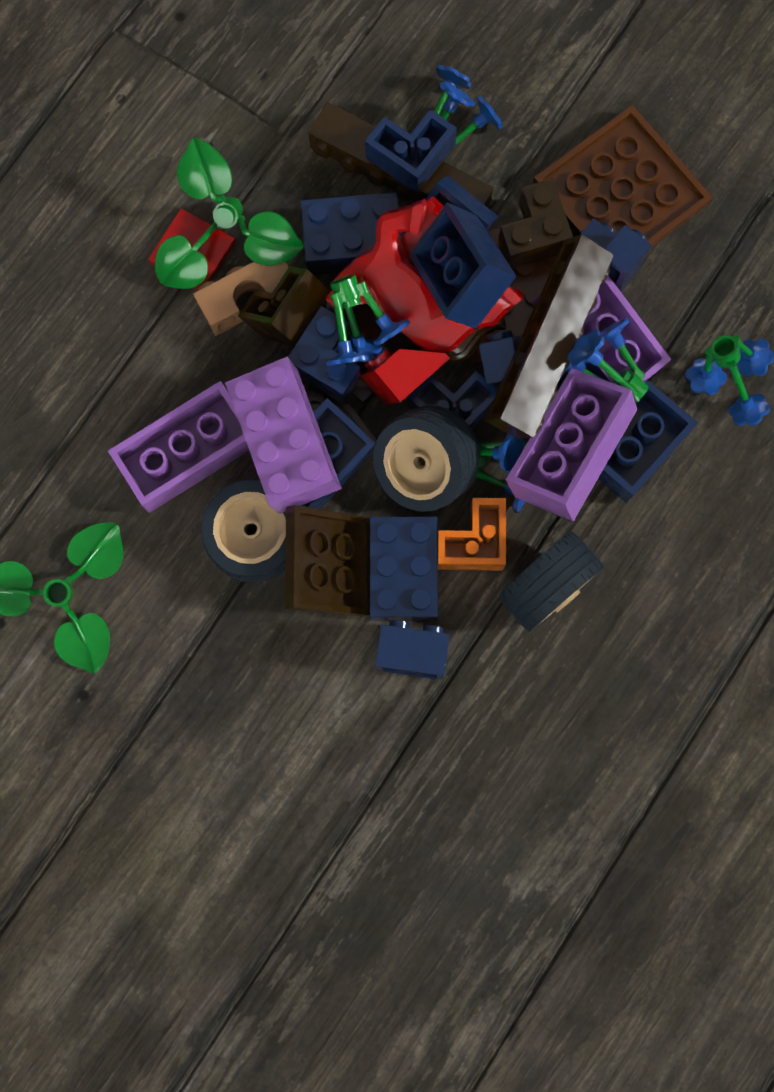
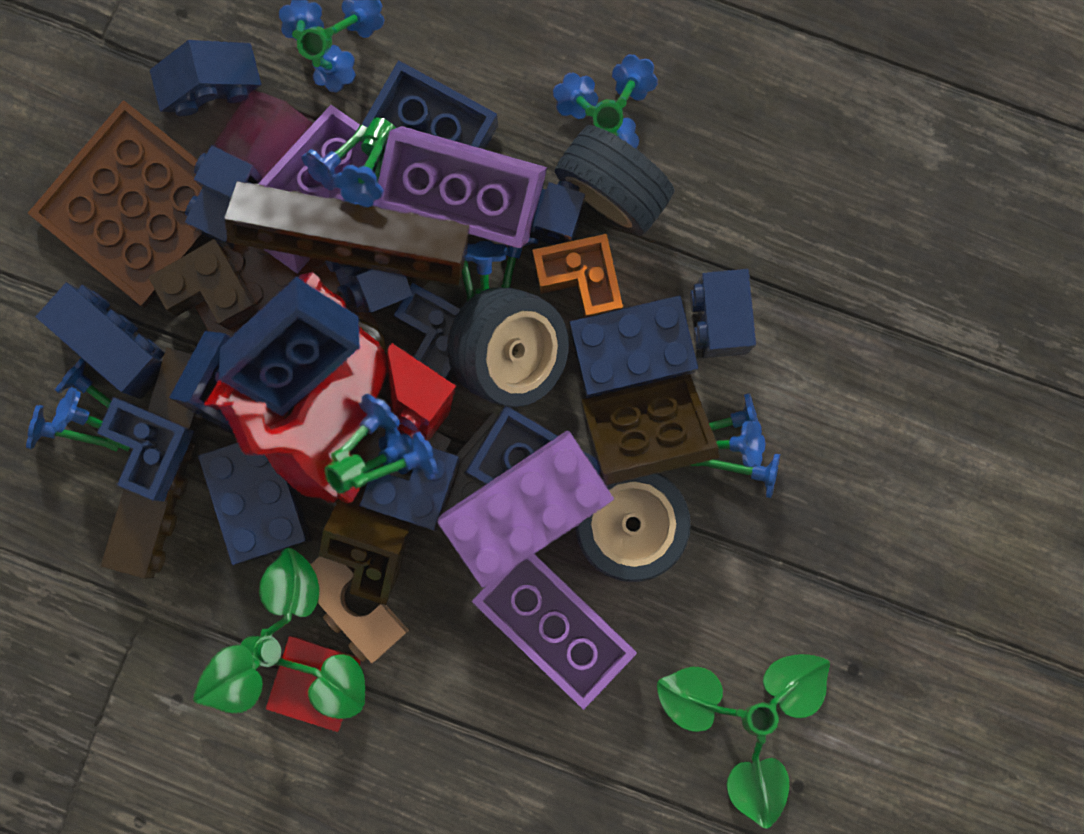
camera: 105 degrees left, 5 degrees up
none -> dark blue brick [35,282,165,399]
none -> dark blue brick [150,40,262,116]
none -> clear pink slope [213,90,313,178]
none -> dark blue brick [530,180,585,245]
none -> blue plant [553,54,658,149]
none -> blue plant [691,393,780,498]

